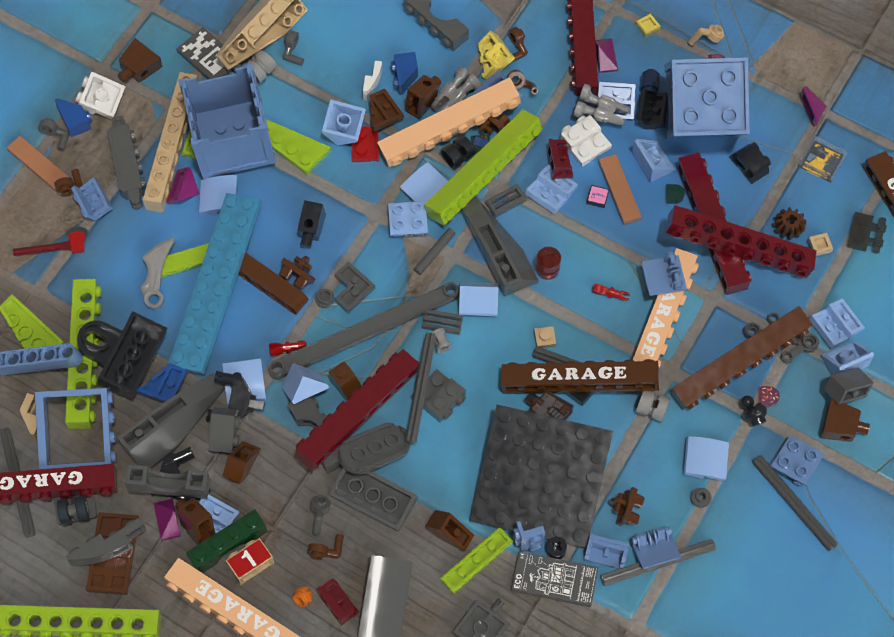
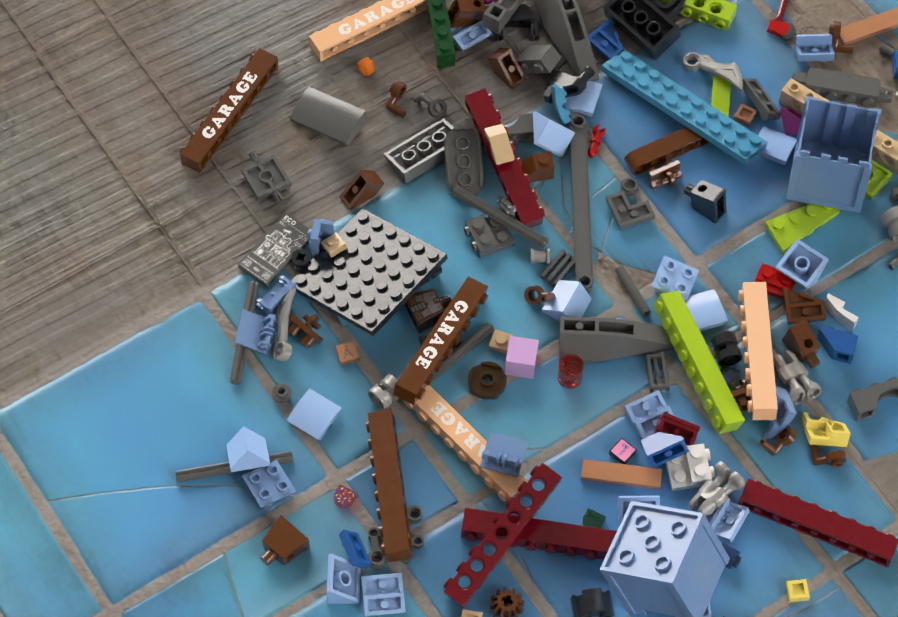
camera: 115 degrees right, 5 degrees down
brick [226,538,274,585] -> none
dark red hinge [317,578,359,626] -> none
lime tile [440,528,513,595] -> none
red piece [592,284,630,301] -> none
magenta slope [595,38,618,73] -> none
black animal [740,395,767,427] -> none
dark grey brick [824,368,874,405] -> none
none -> light blue slope [226,426,270,472]
none -> light grey piece [273,287,296,362]
none -> tan plate [320,233,347,258]
none -> nougat tile [335,341,359,365]
none -> blue plate [339,530,371,569]
none -> dark brown plate [468,361,507,400]
none -> tan slope [484,124,515,165]
none -> dark grey axle [496,196,517,216]
none -> lavender head [505,336,539,379]
none -> reddish brown plate [524,285,555,305]
none -> dark azure slope [551,84,571,124]
none -> slope [640,432,689,468]
none -> nougat tile [733,103,758,127]
none -> dark grey plate [742,78,781,121]

